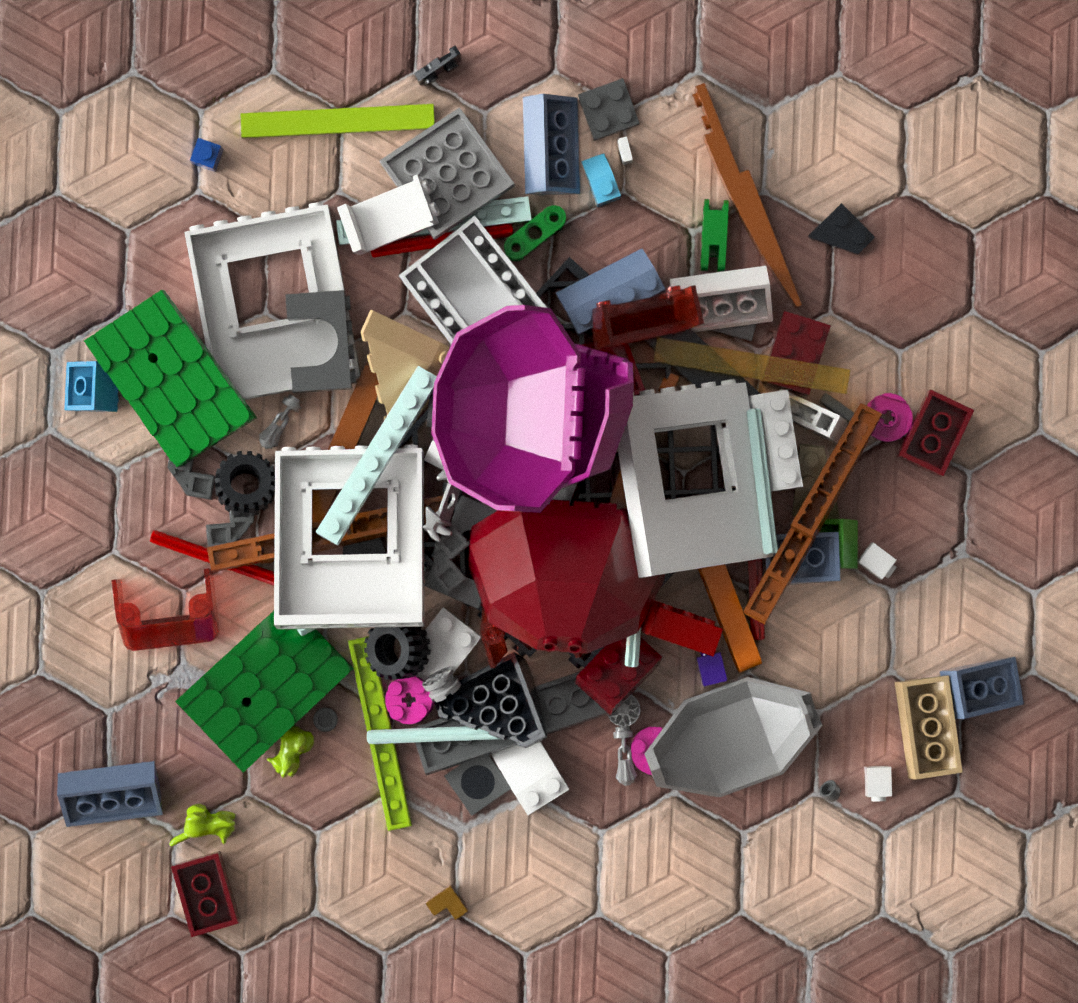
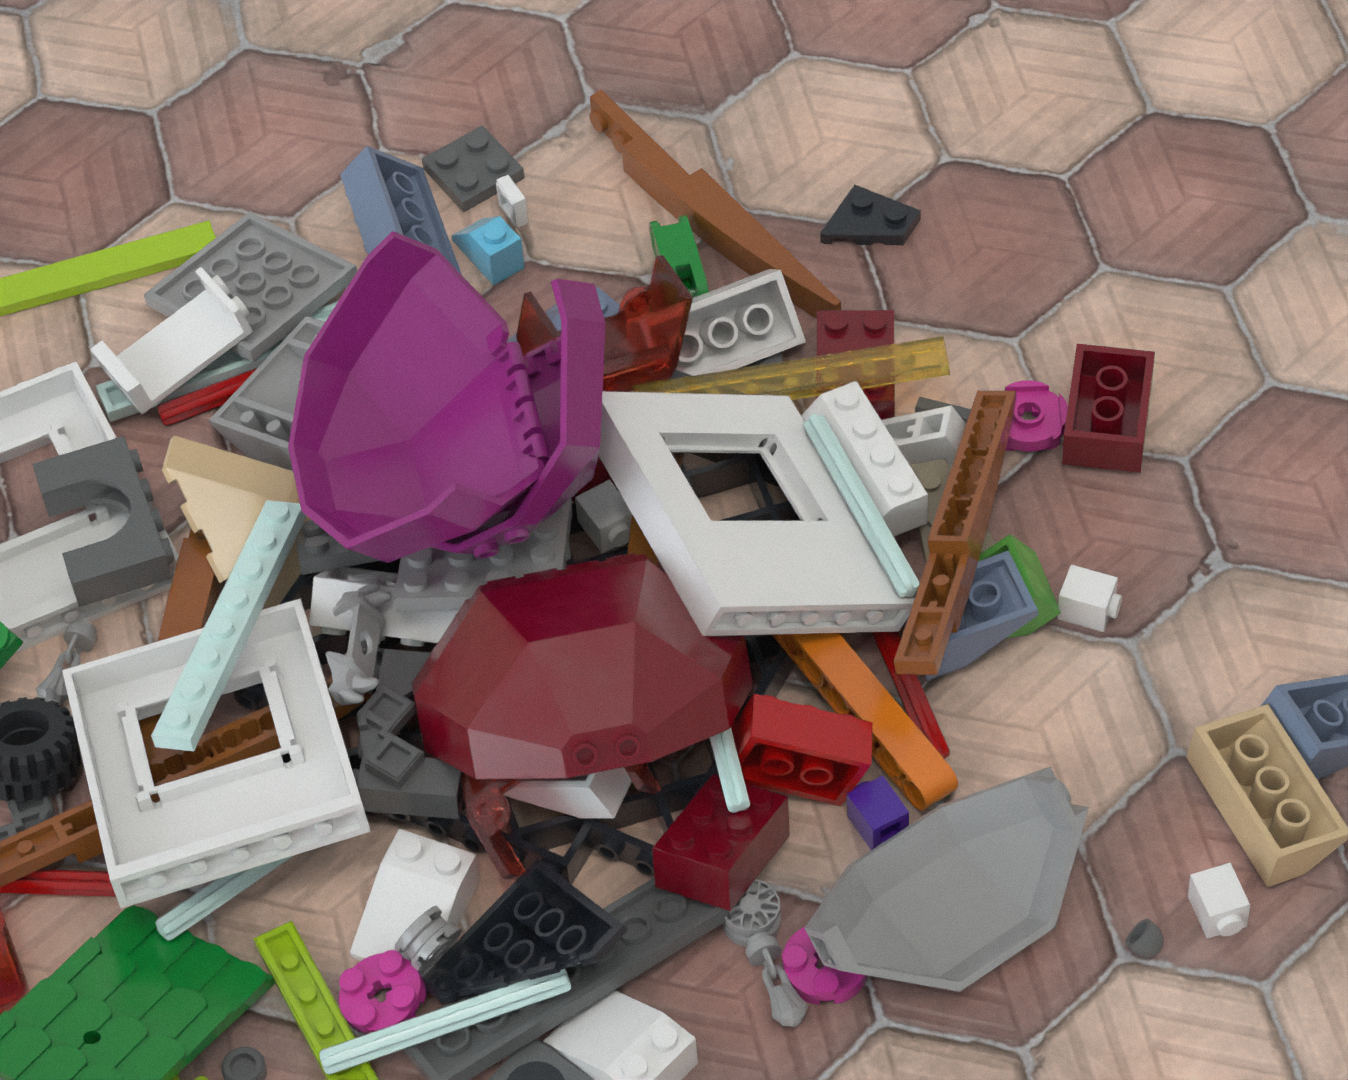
camera: 10 degrees left, 35 degrees down
black tyre [364,627,431,680] -> none
black wing [414,45,461,85] -> none

